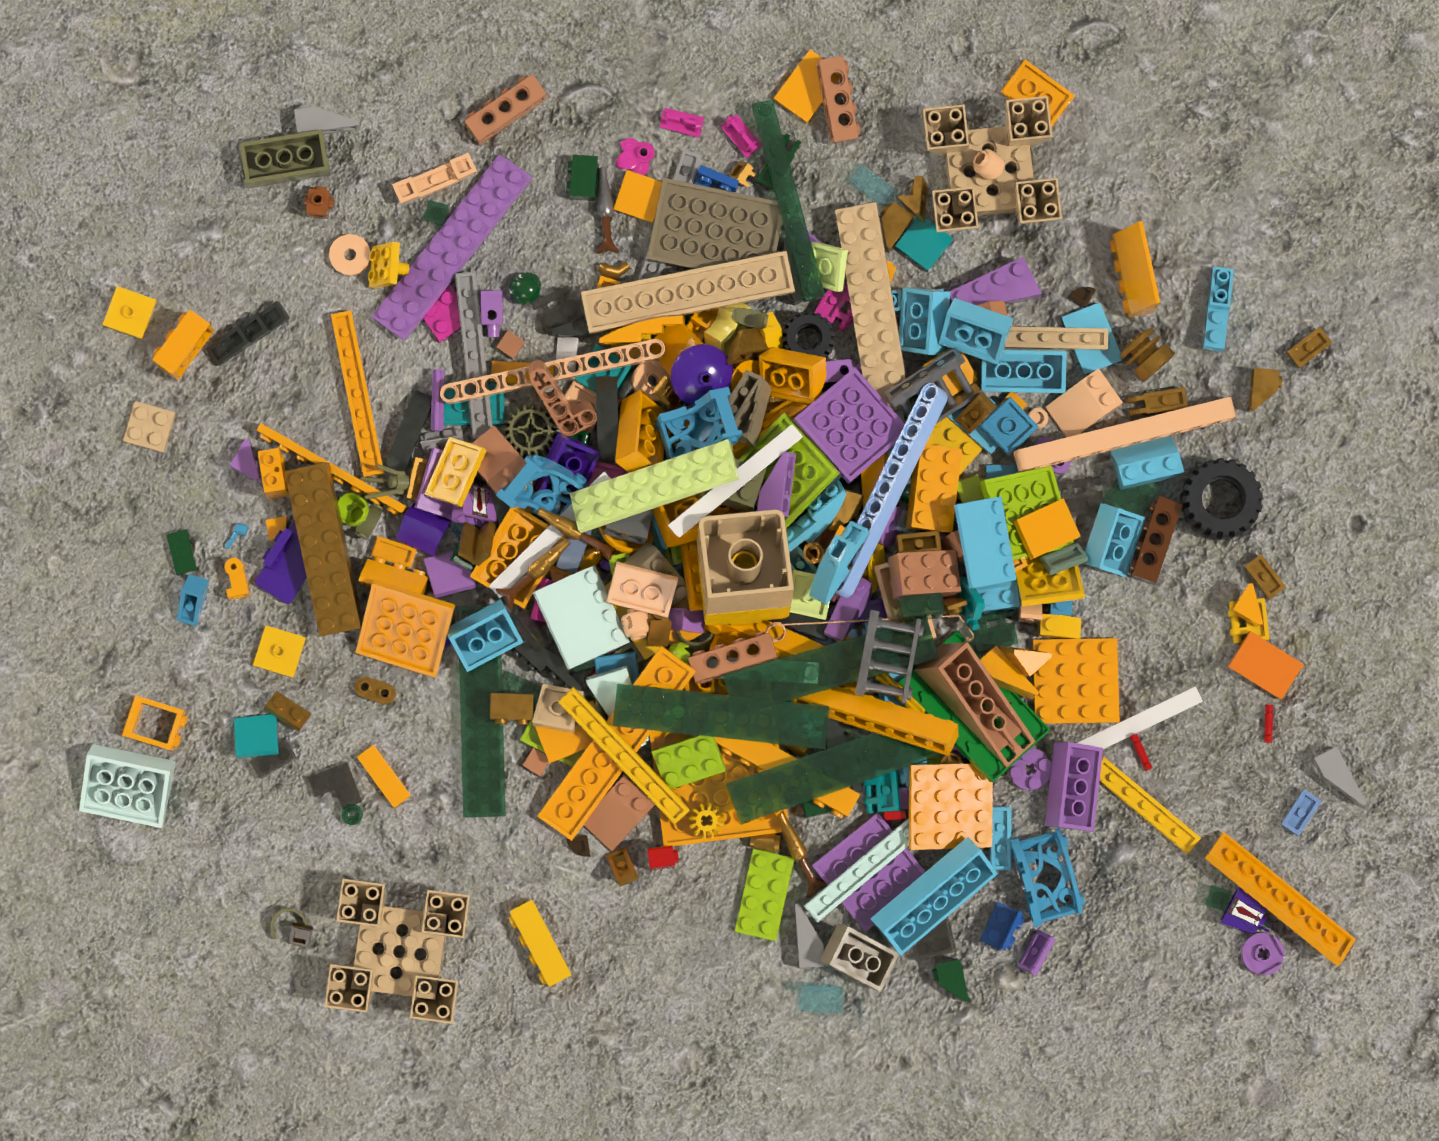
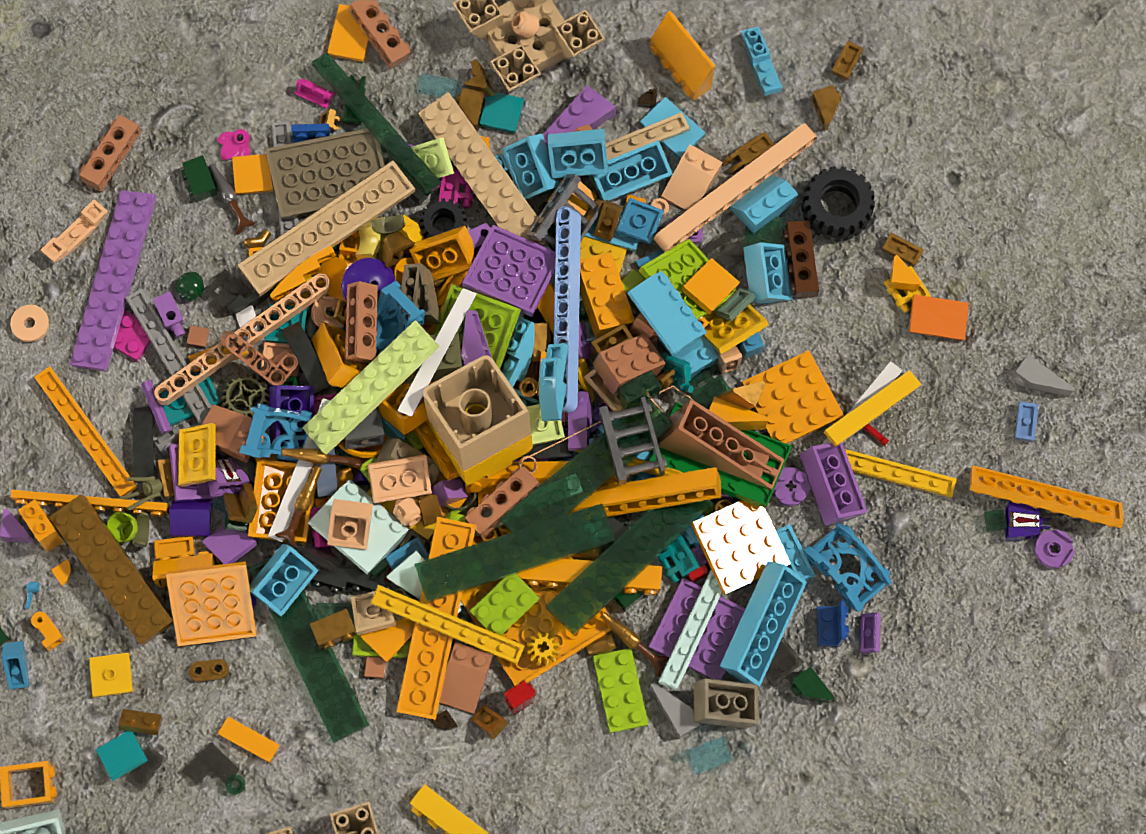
camera: 25 degrees left, 10 degrees down
dark purple bracket [255,519,307,604] -> none
yellow plate [368,242,410,289] -> none
clear green plate [423,200,449,226] -> none
dark pink hinge [659,108,705,138] -> none
yellow slope [1038,614,1081,639] -> none
pearl gold wheel [1119,327,1176,383] -> none
red wheel [1264,705,1274,743] -> none
none -> light nougat slope [327,499,373,550]
none -> nougat brick [345,281,378,364]
none -> yellow tile [823,370,922,447]

